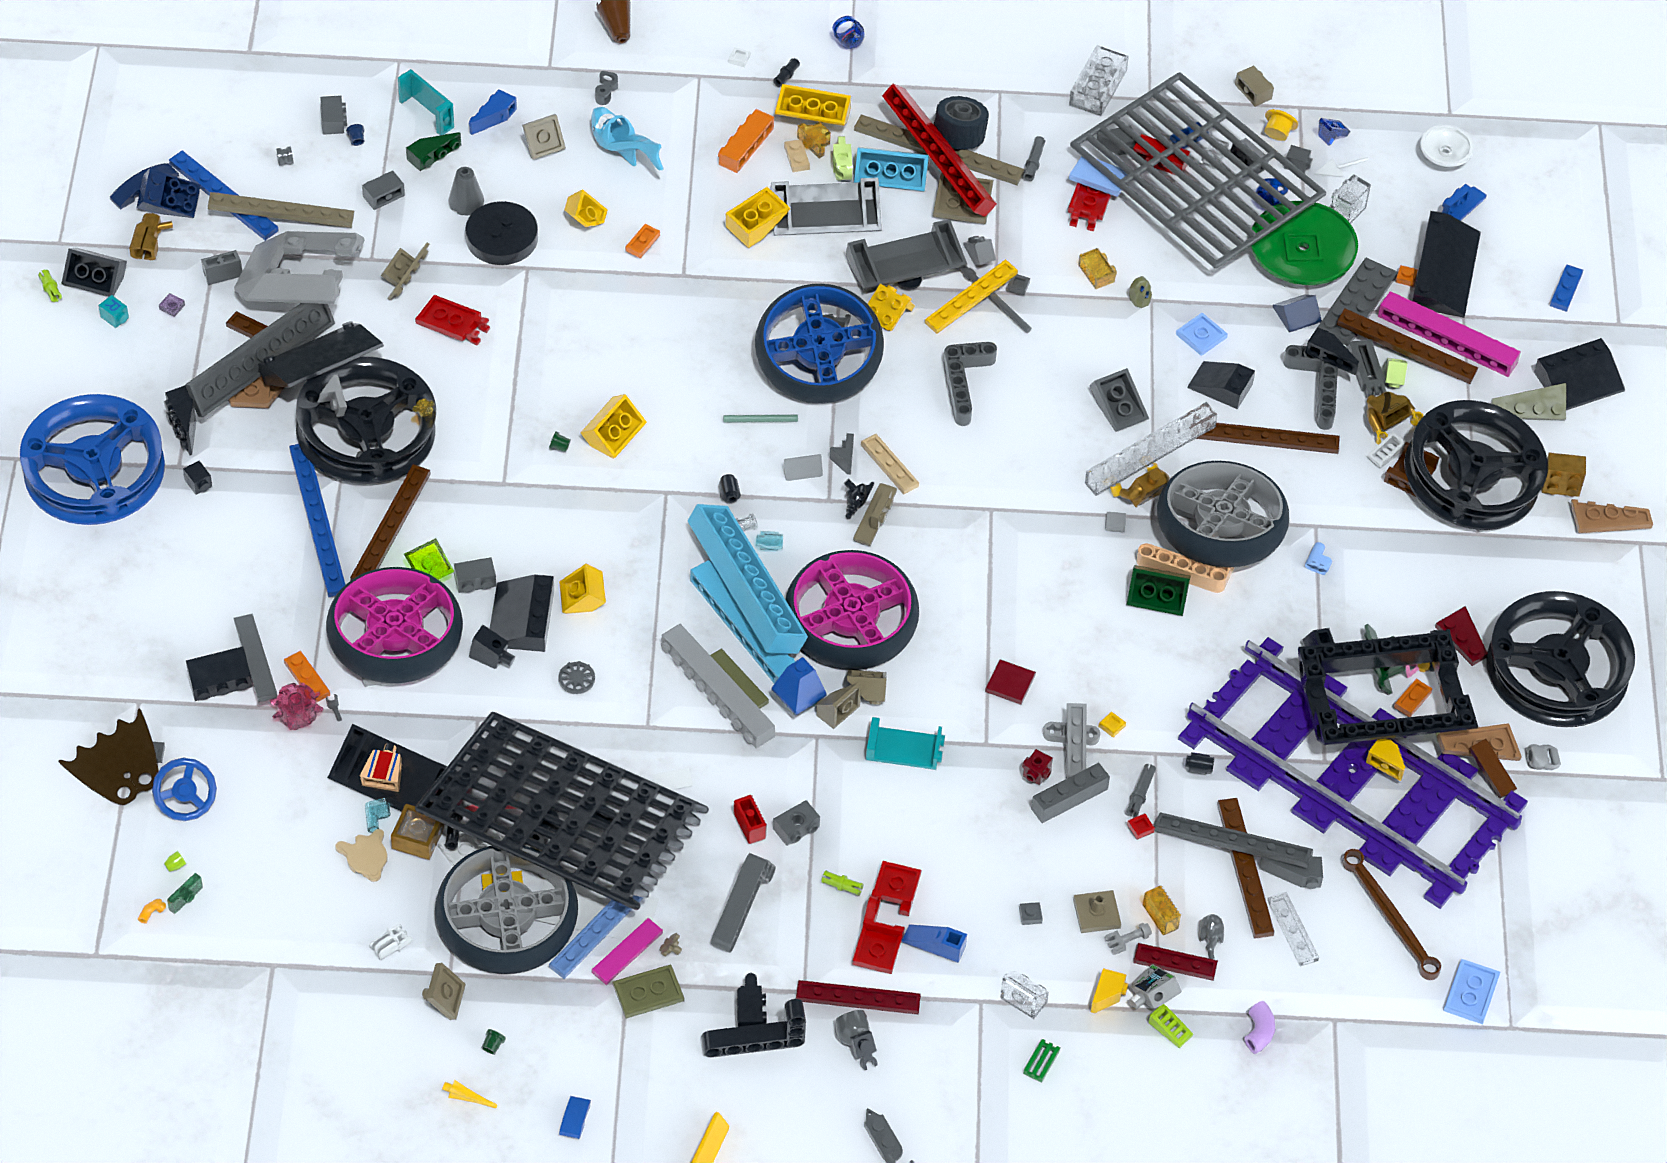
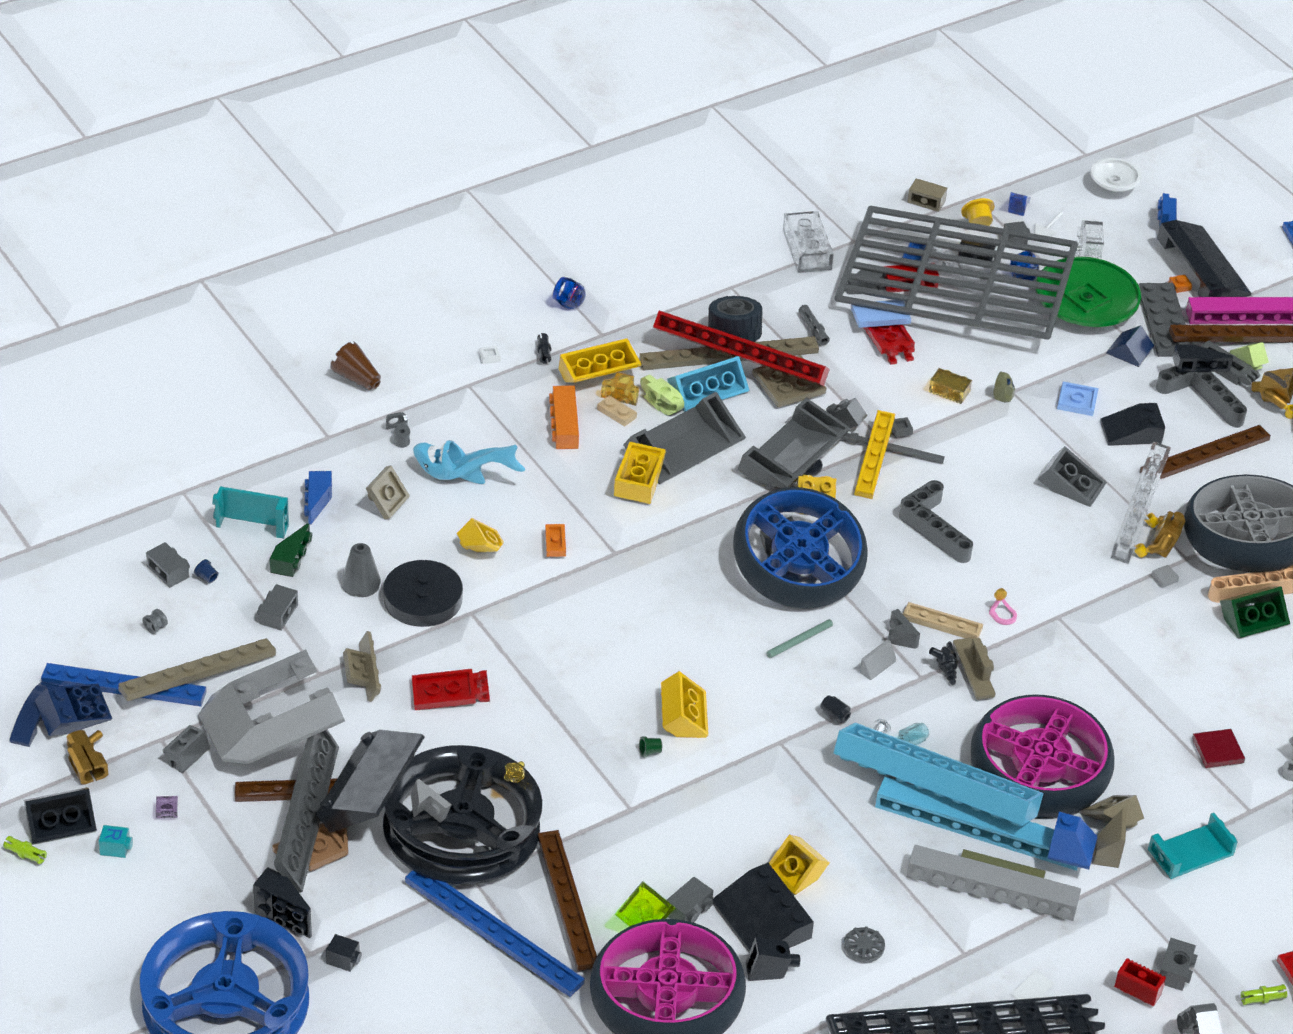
camera: 35 degrees left, 10 degrees down
none -> bright pink piece [989,588,1017,625]

